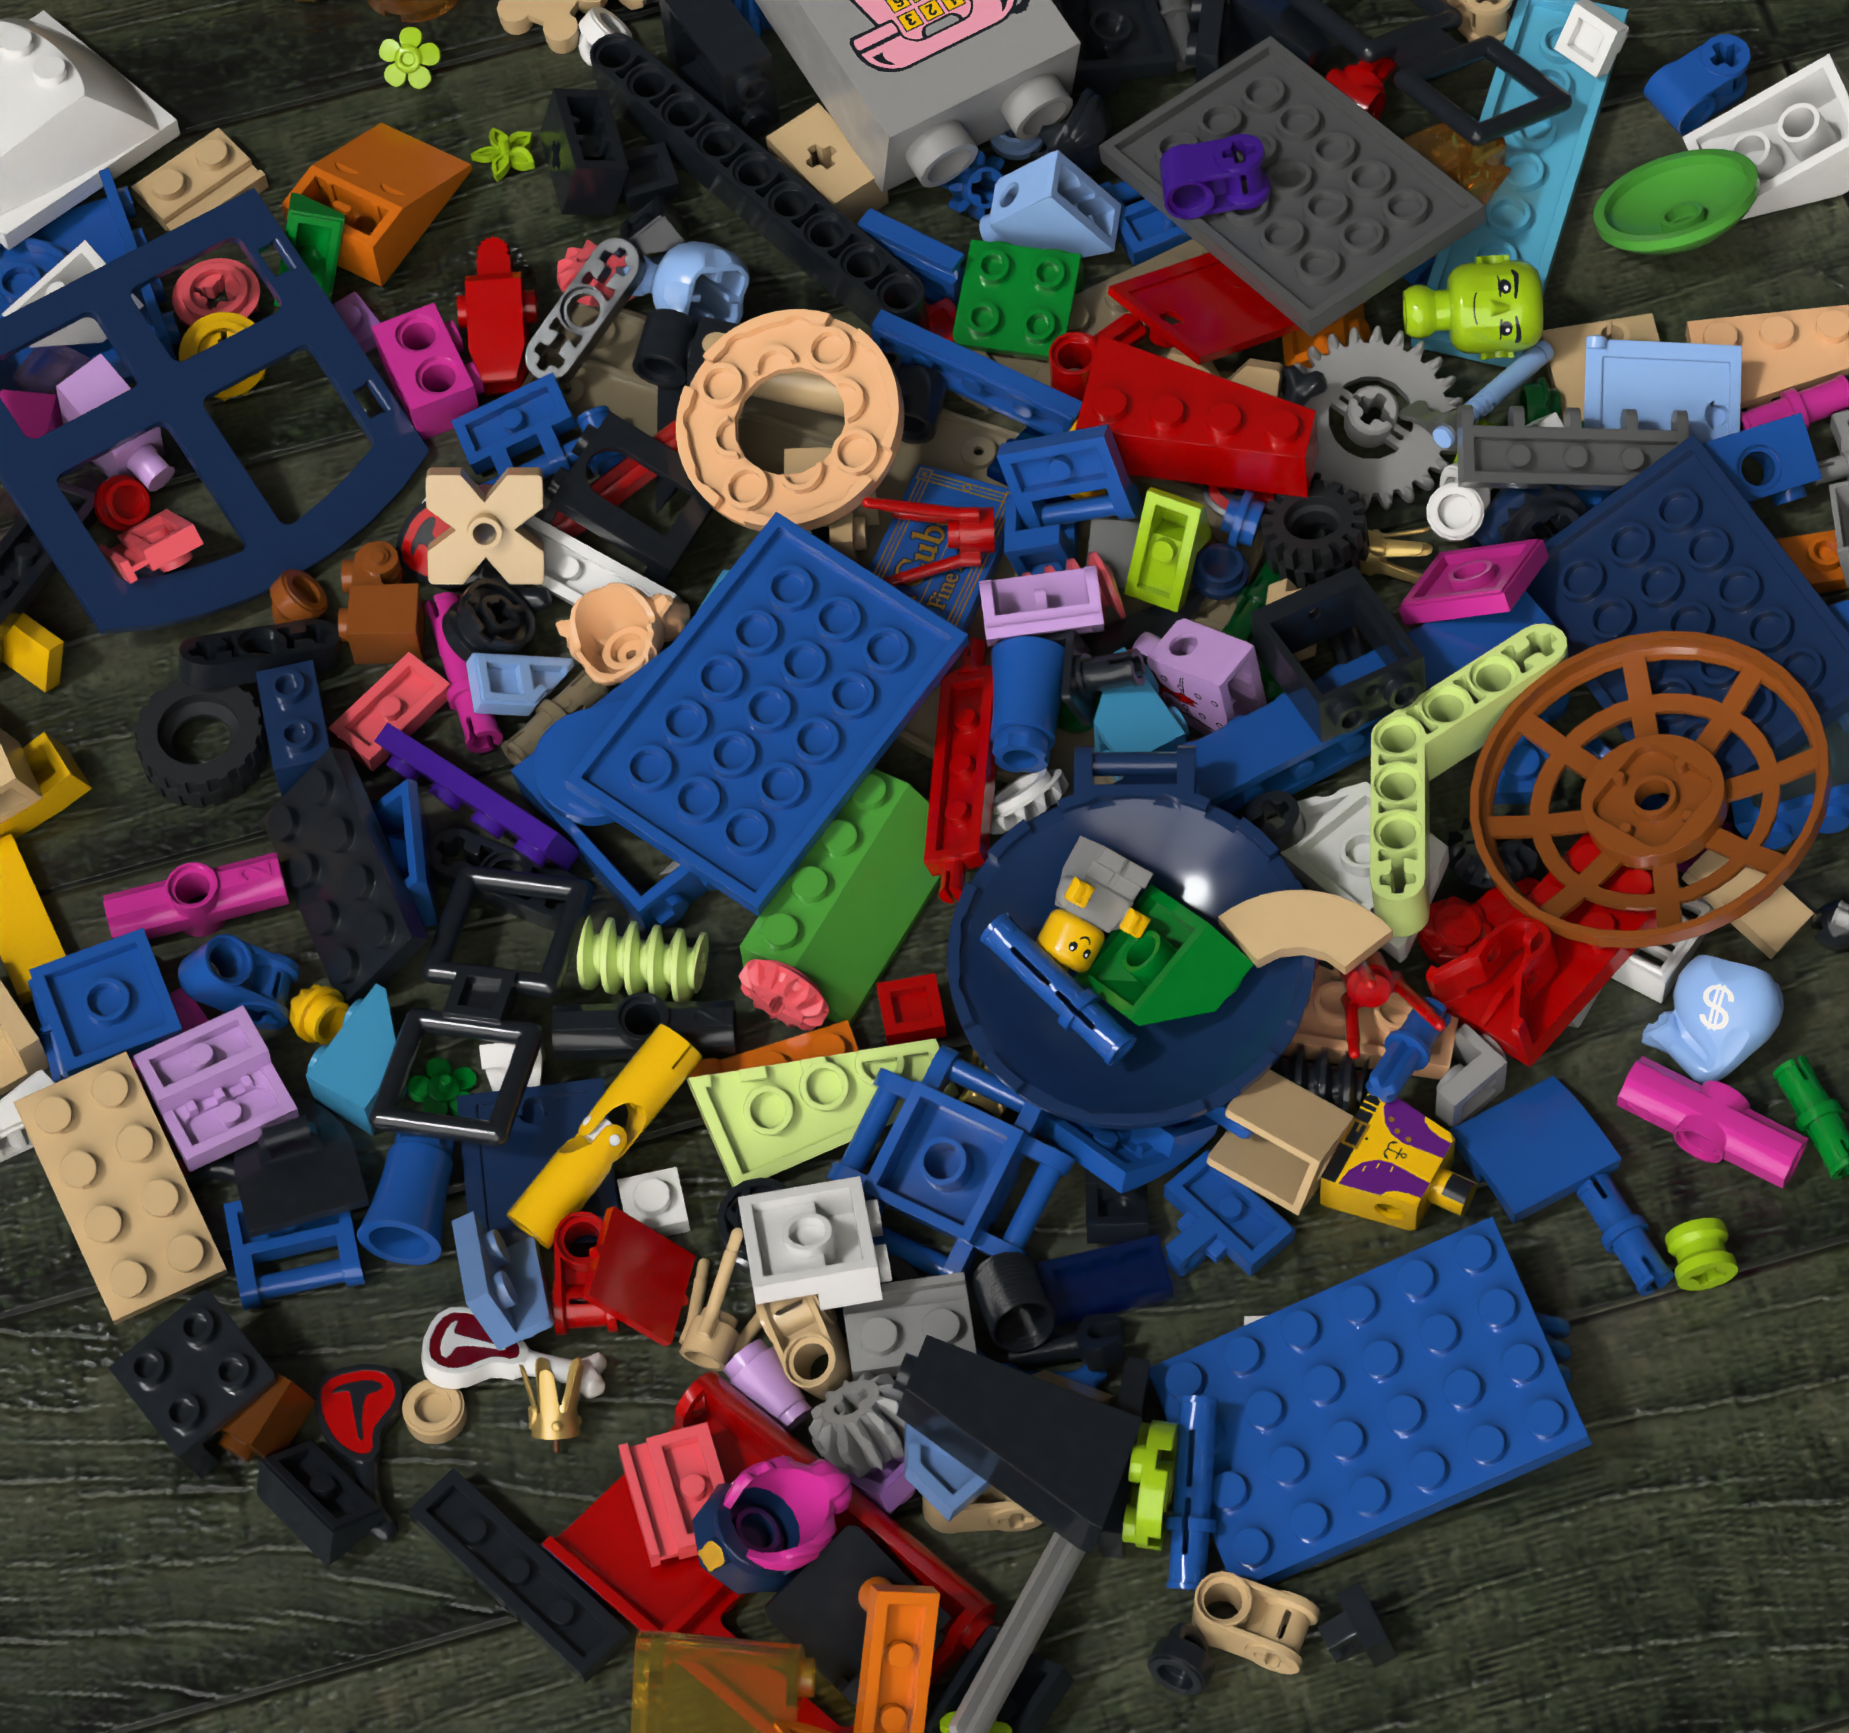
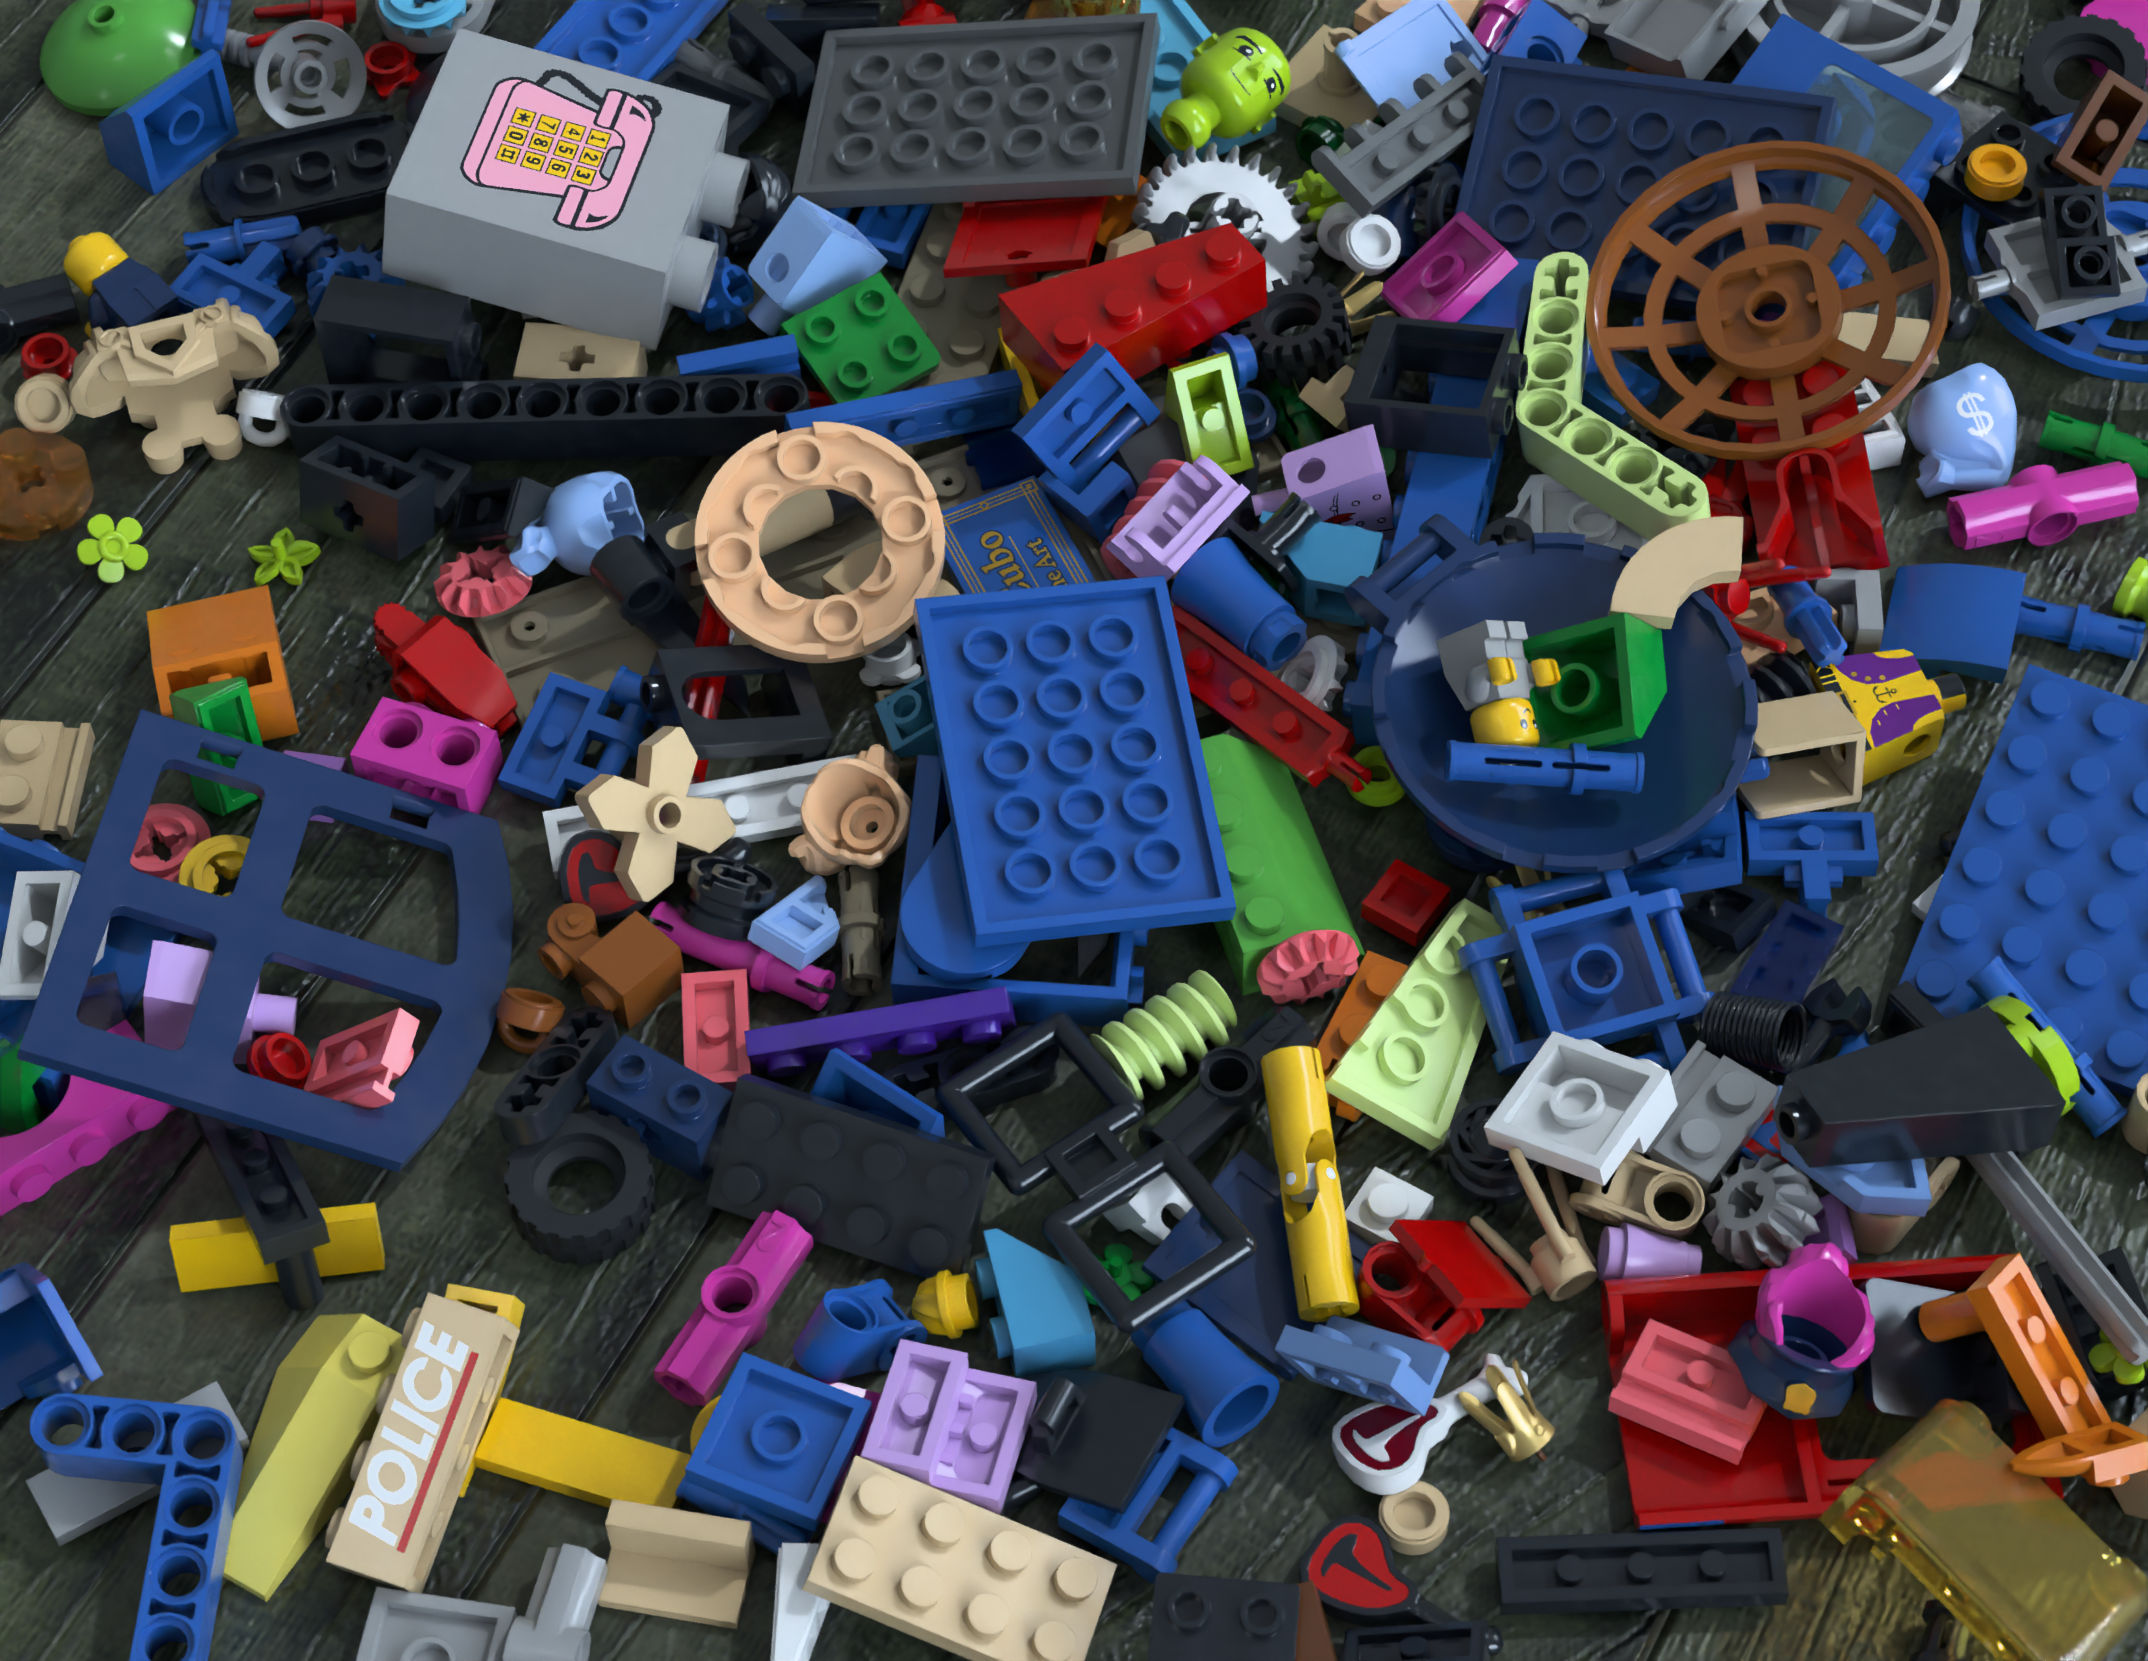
camera: 50 degrees left, 5 degrees down
beam [525,238,646,384] -> none
red plant [862,497,995,587] -> none
red axle [1049,313,1148,401] -> none
dark purple piece [1159,134,1271,220] -> none
light blue piece [1399,340,1554,450] -> none

